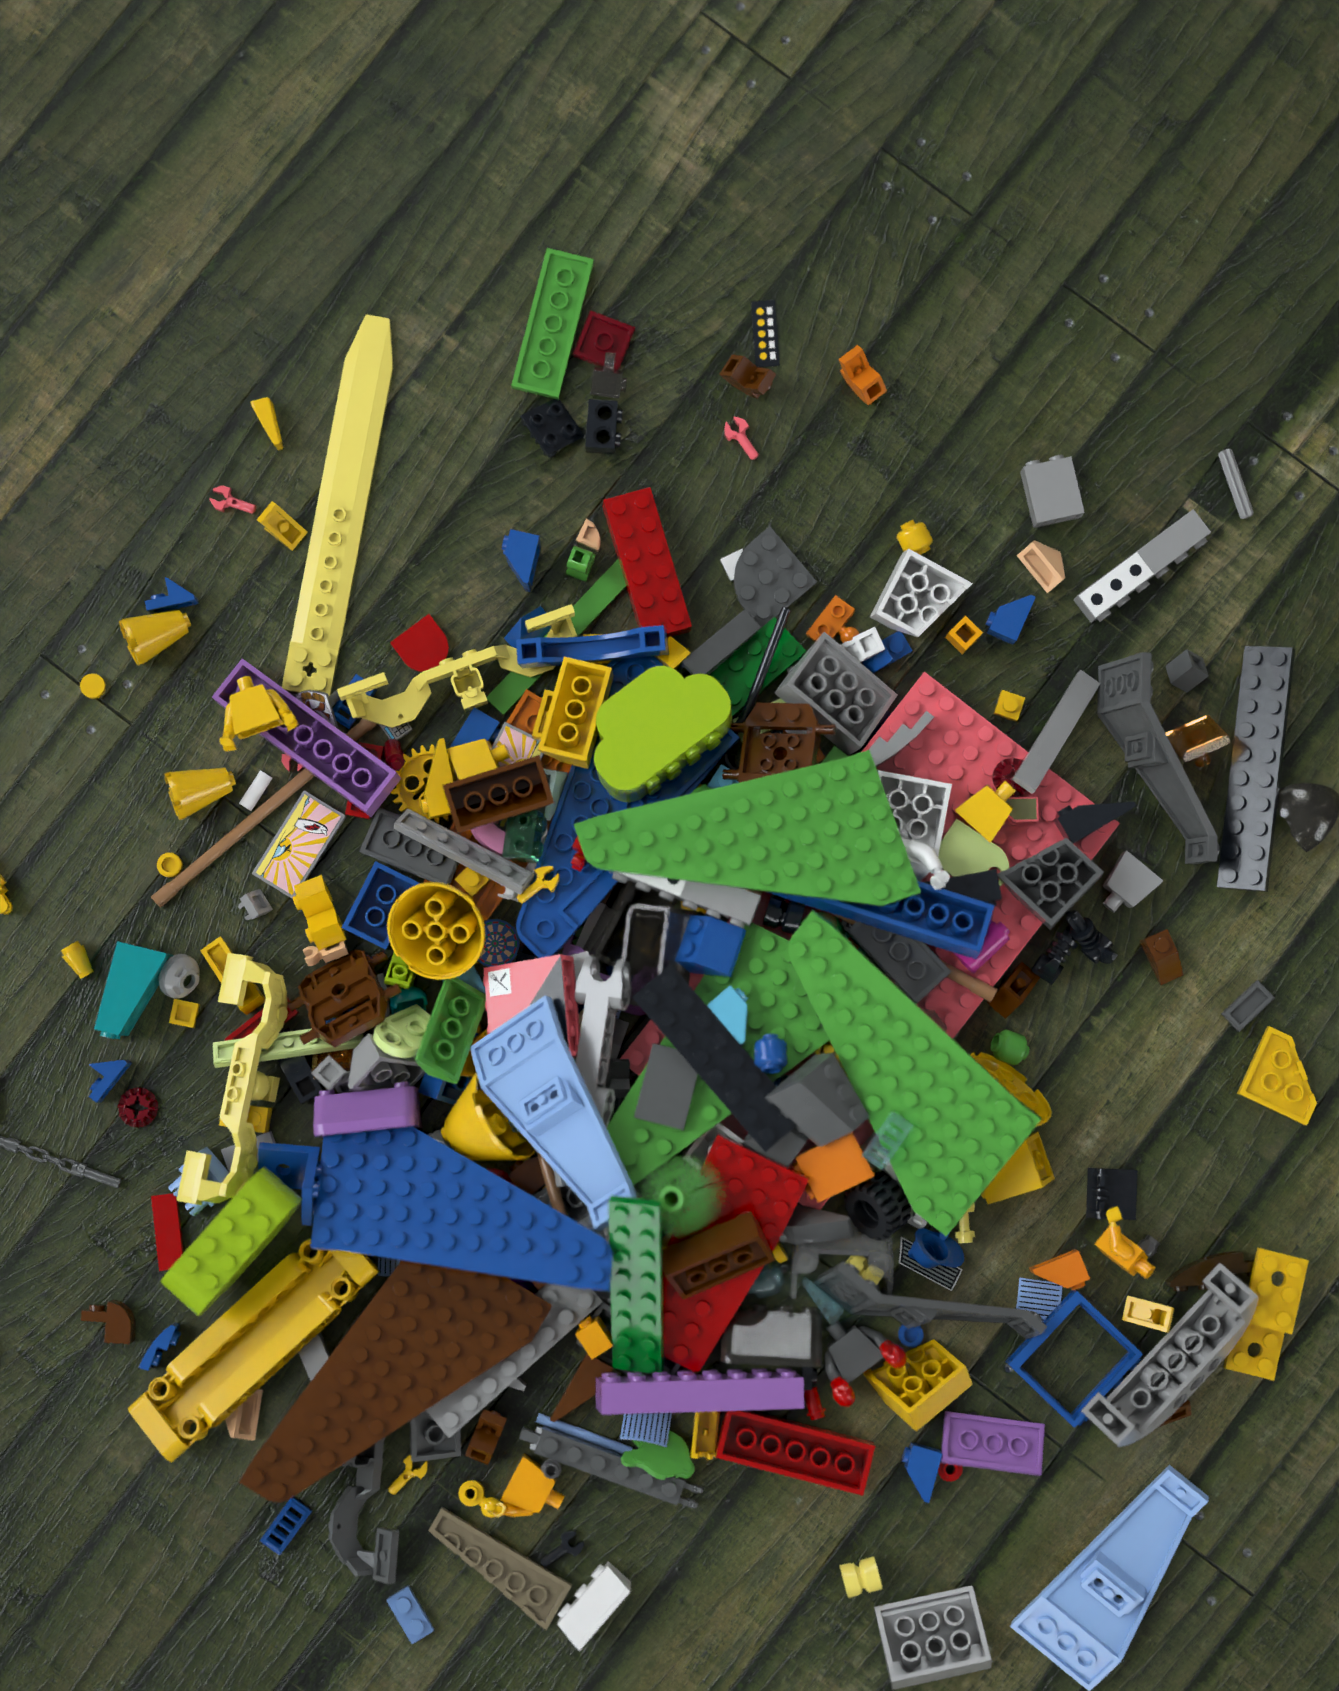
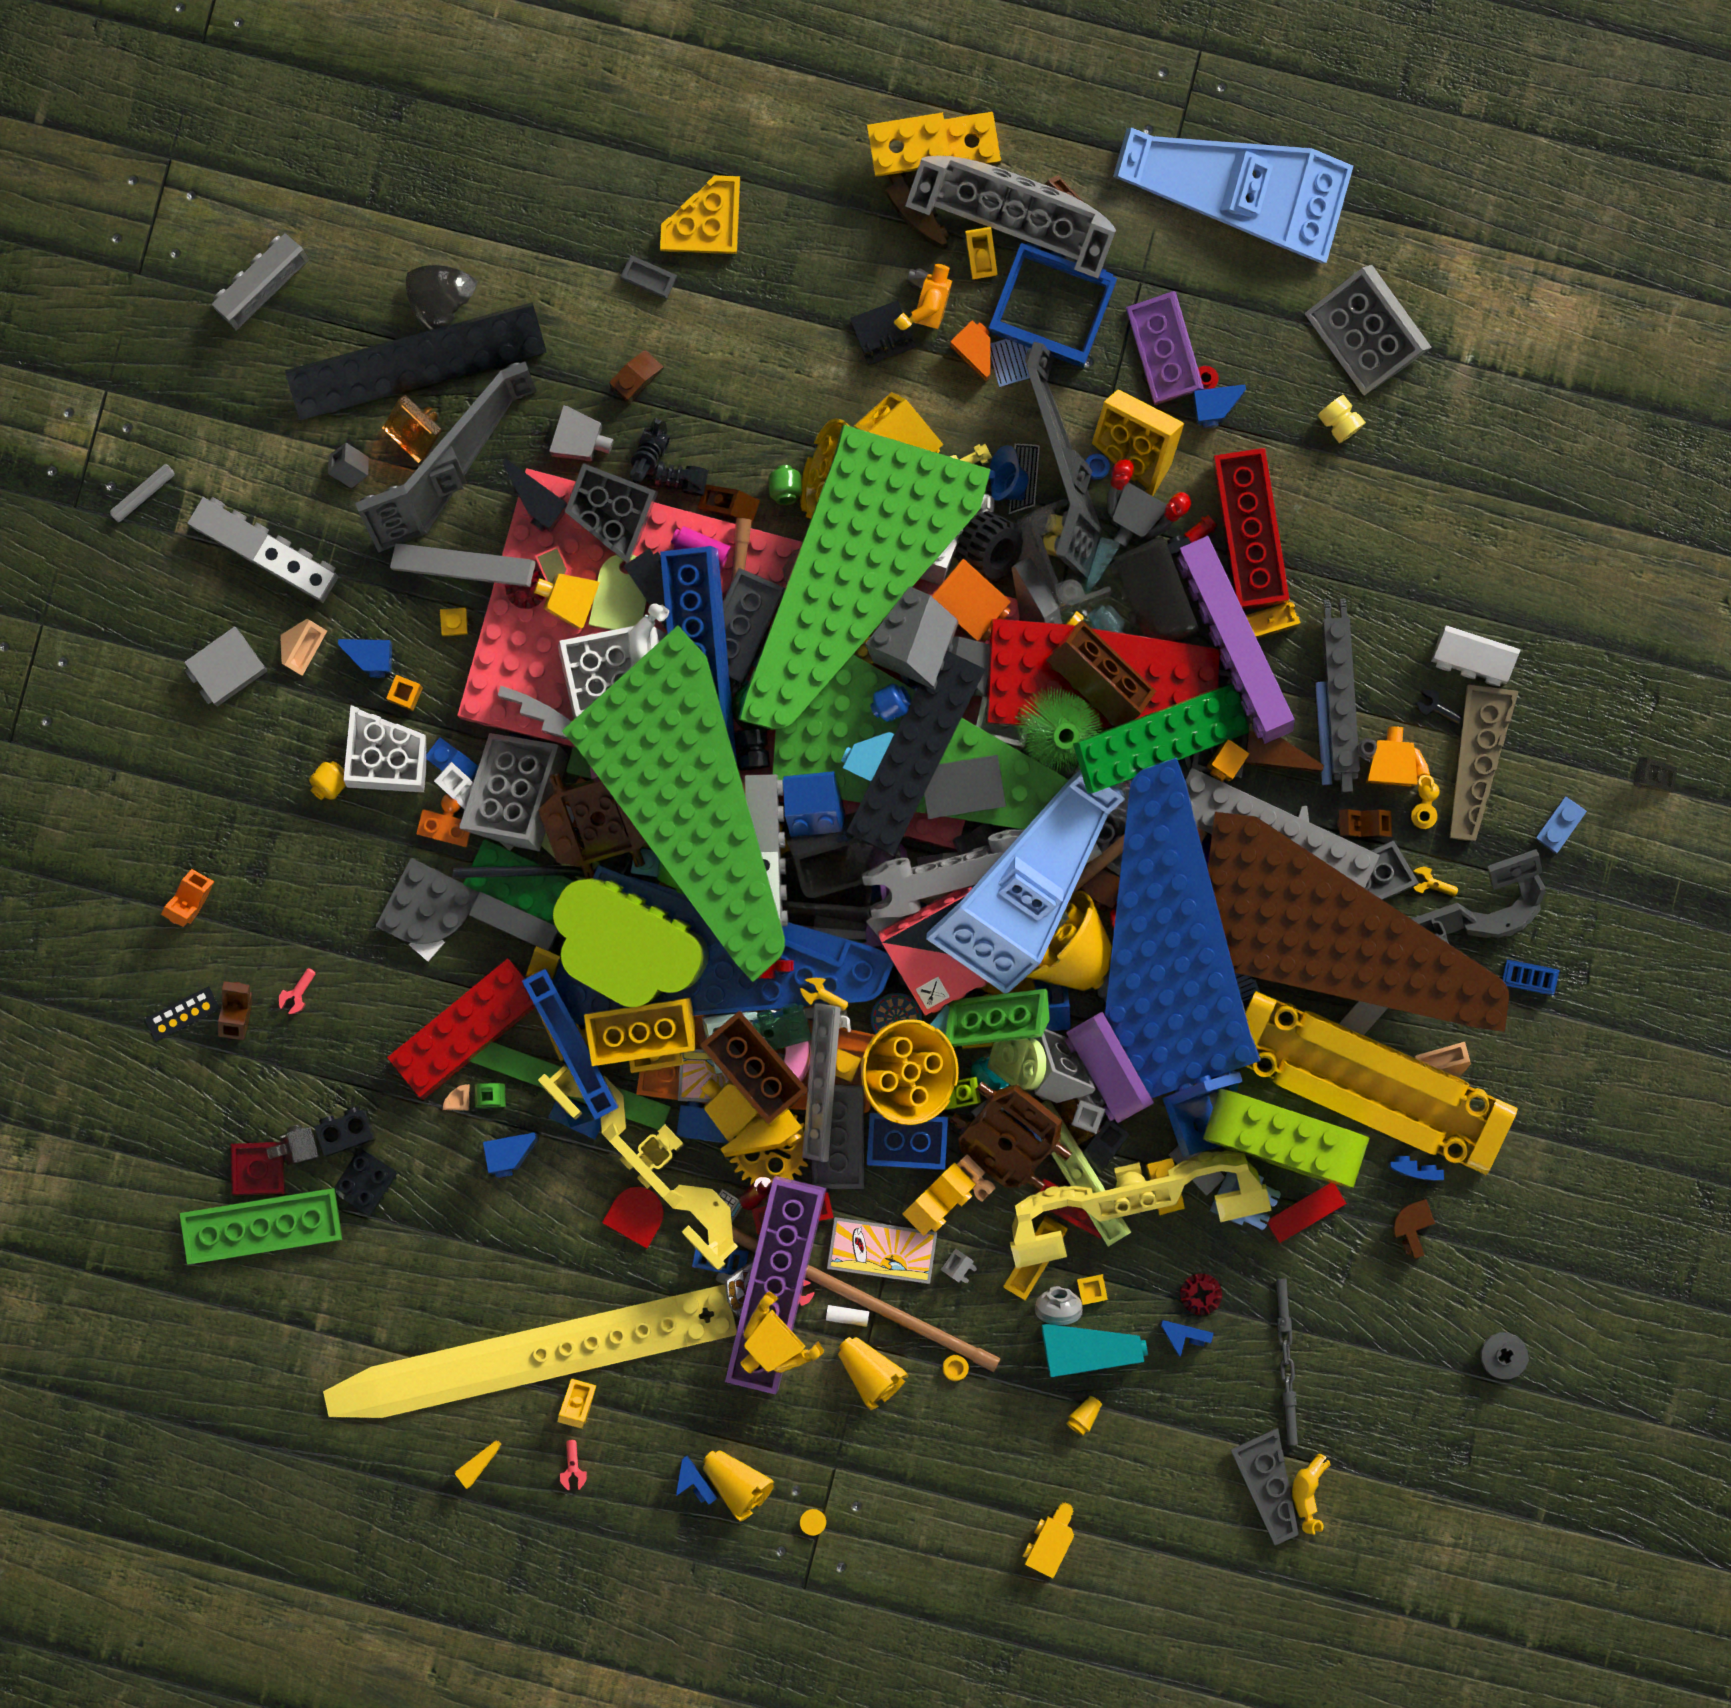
camera: 105 degrees left, 0 degrees up
light blue sticker [620,1413,672,1447] -> none
bright green tile [621,1431,695,1480] -> none
clear light blue slope [862,1111,913,1170] -> none

